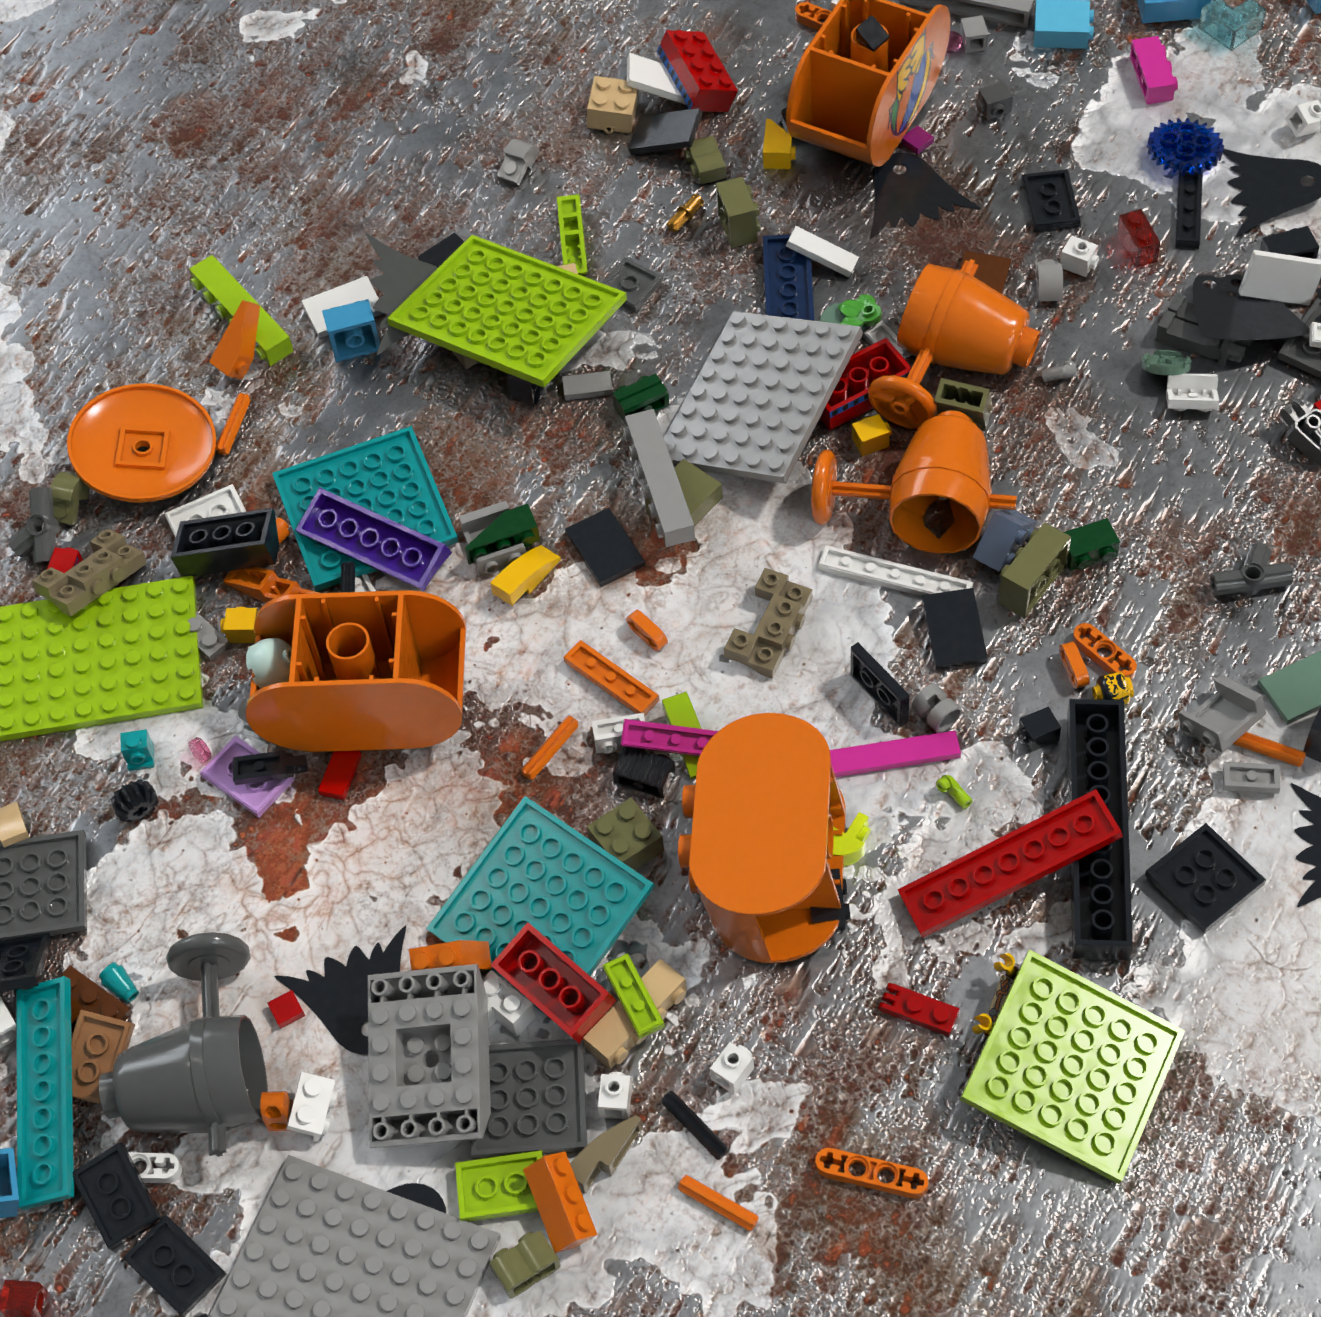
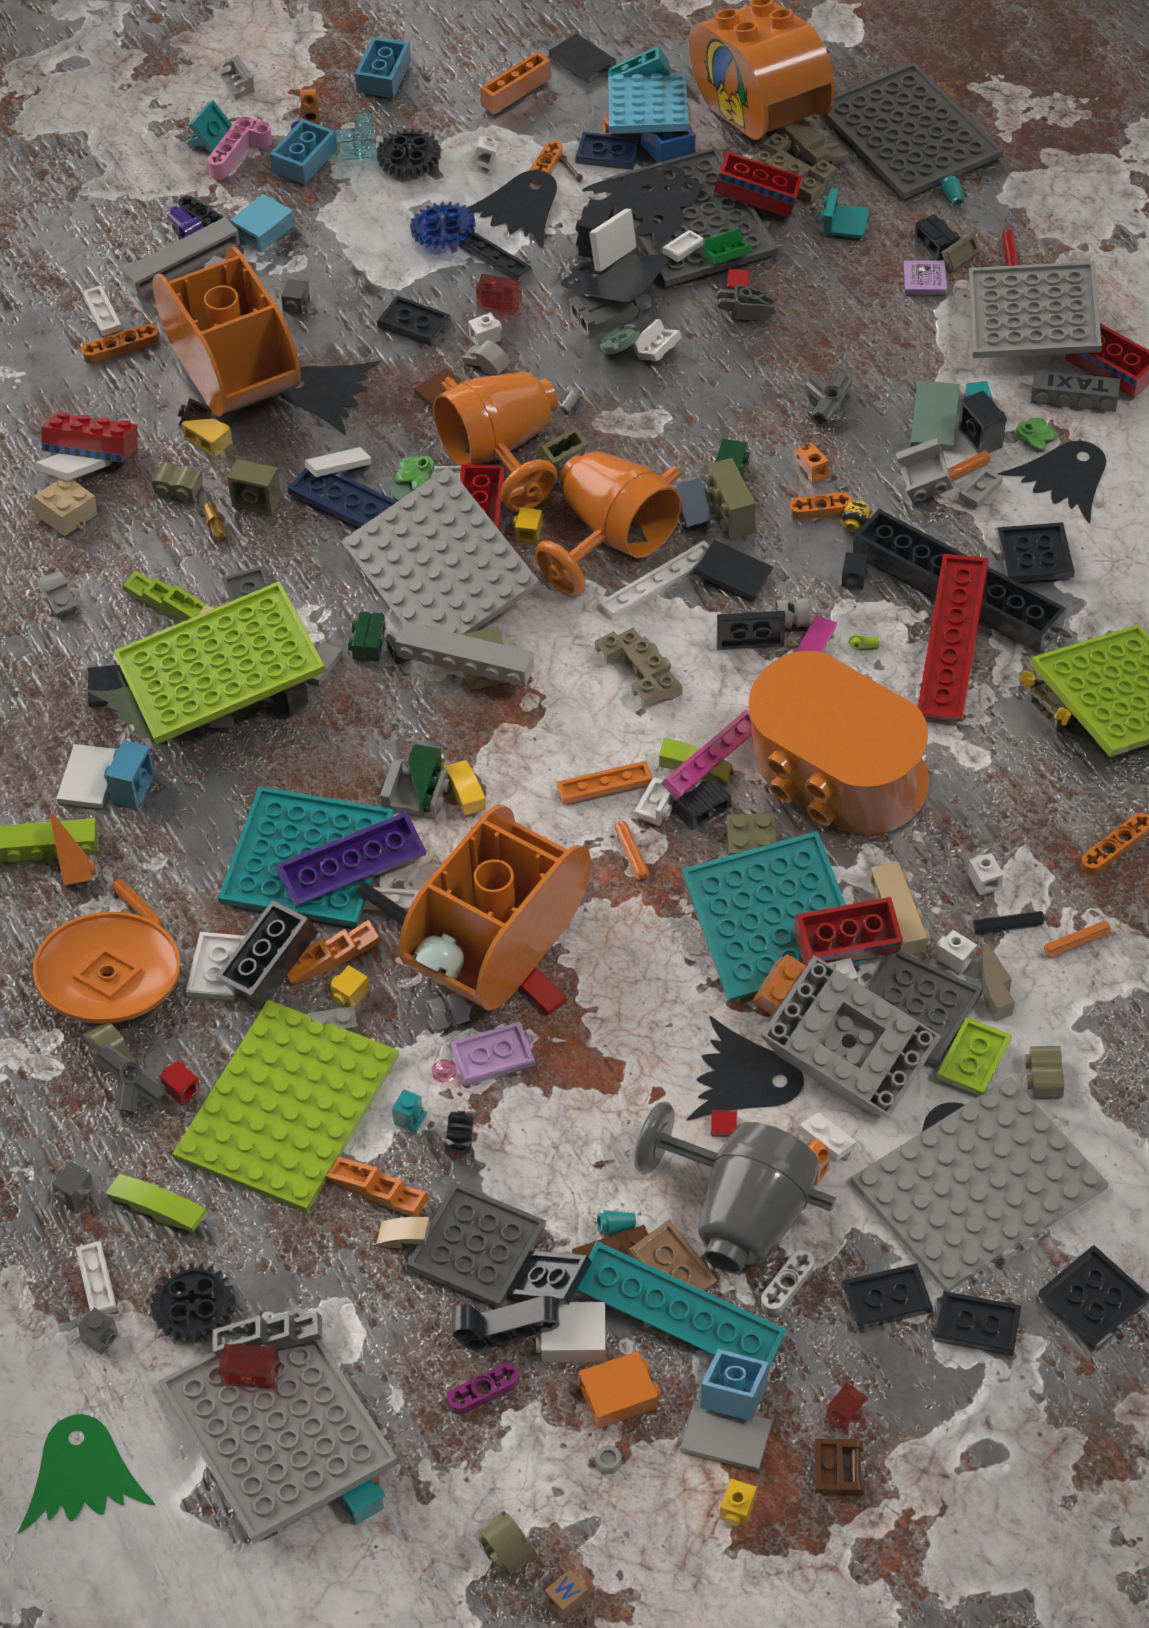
camera: 60 degrees left, 5 degrees down
dark tan bracket [32,529,147,616] -> none
black tile [73,1142,162,1250] -> none
black hinge [233,750,308,785] -> none
orange brick [523,1151,598,1253] -> none
black tile [565,507,645,587] -> none
lime tile [602,953,665,1039] -> none
orange beam [626,609,668,651] -> none
black tile [628,108,702,155] -> none
black slope [856,15,890,52] -> none
red hinge [878,983,960,1037] -> none
orange beam [1059,641,1090,689] -> none
dark pink brick [1130,36,1178,105] -> none
none -> orange slope [326,1156,429,1217]
none -> black gear [377,128,441,179]
none -> orange leg [794,443,829,484]

